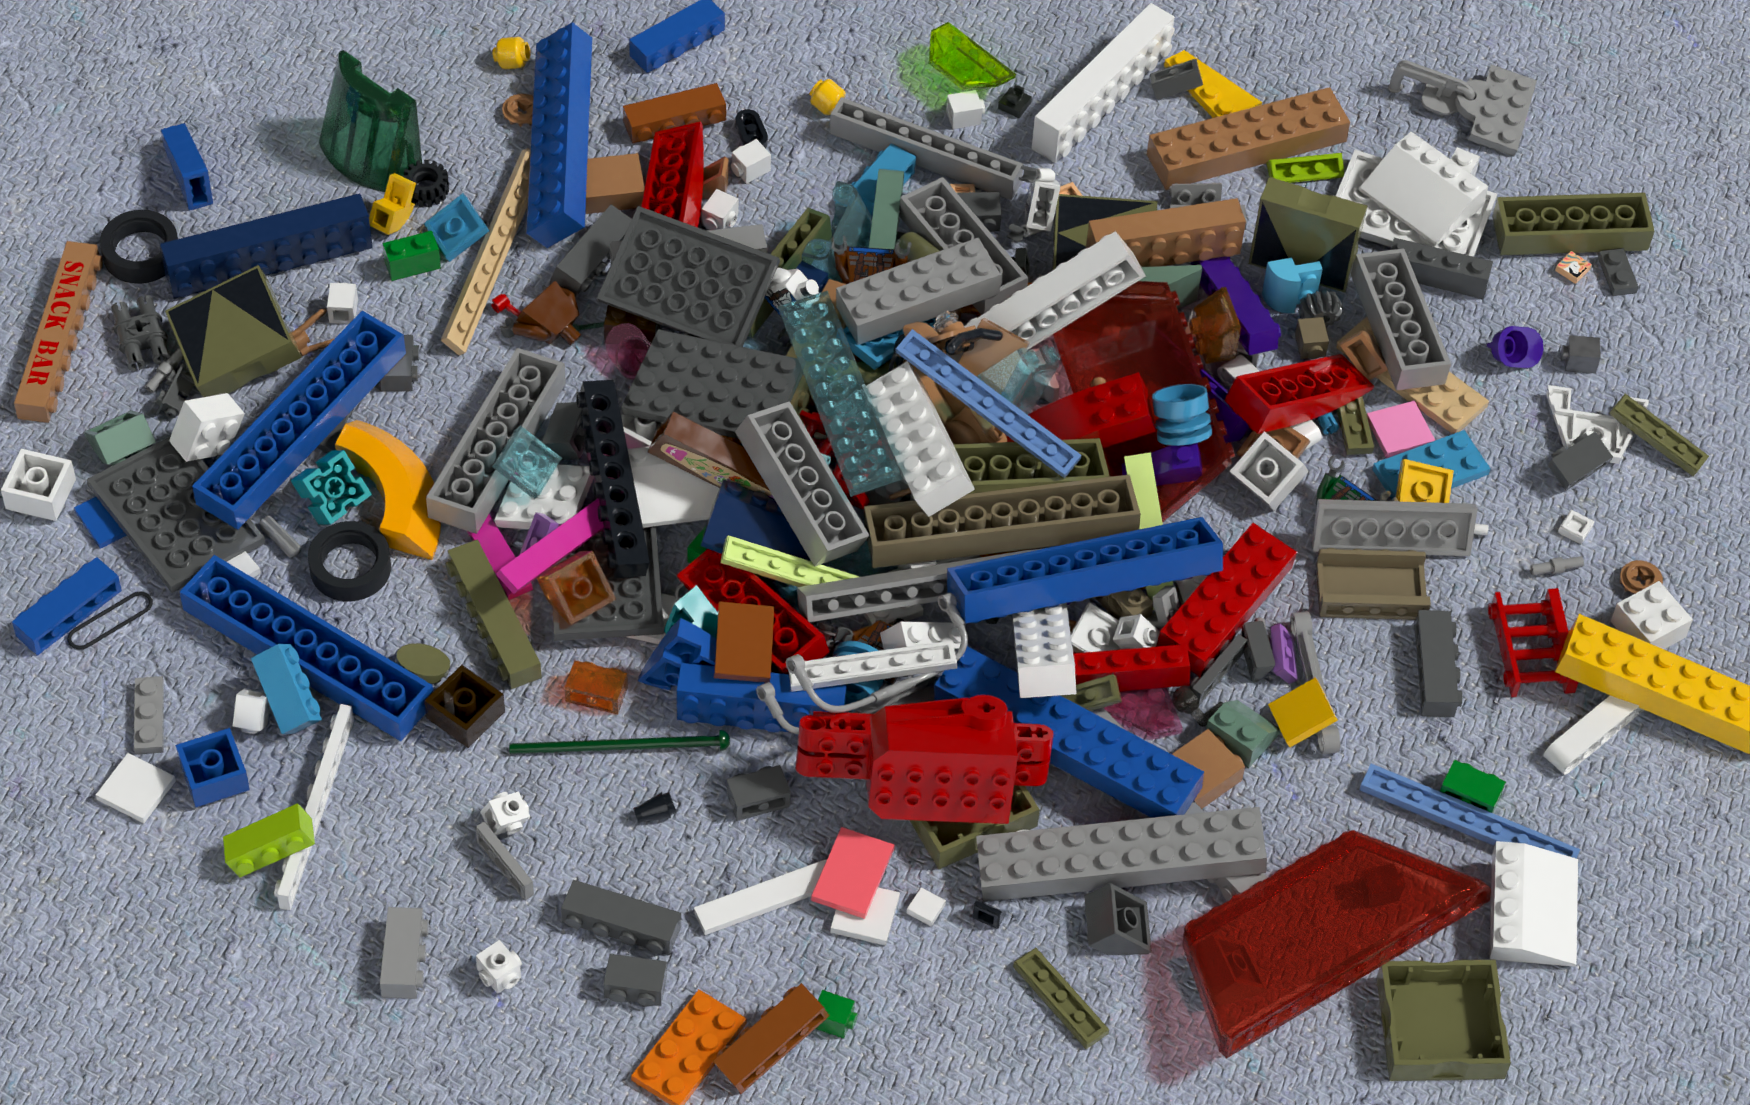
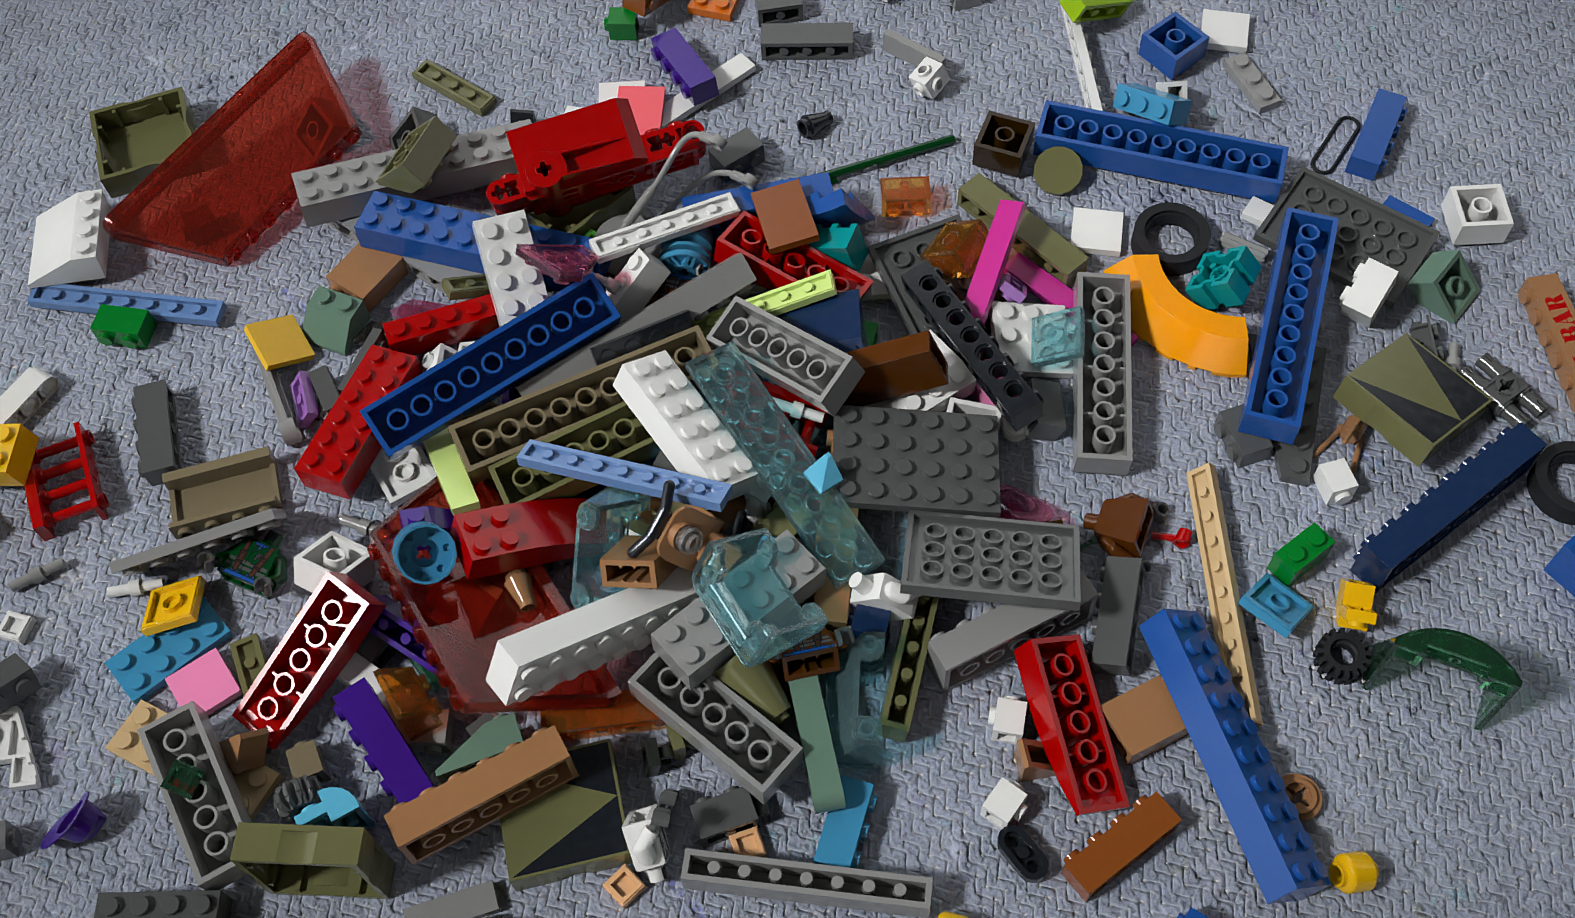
camera: 170 degrees right, 5 degrees up
none -> clear green tile [160,759,205,800]
none -> light grey bar [339,514,392,541]
none -> olive slope [376,116,457,194]
none -> clear pink plate [515,244,596,285]
none -> black plate [589,309,694,366]
none -> dark purple brick [651,28,719,106]
none -> clear light blue windscreen [692,528,828,668]
none -> medium azure slope [803,452,843,495]
none -> white tile [1070,207,1124,257]

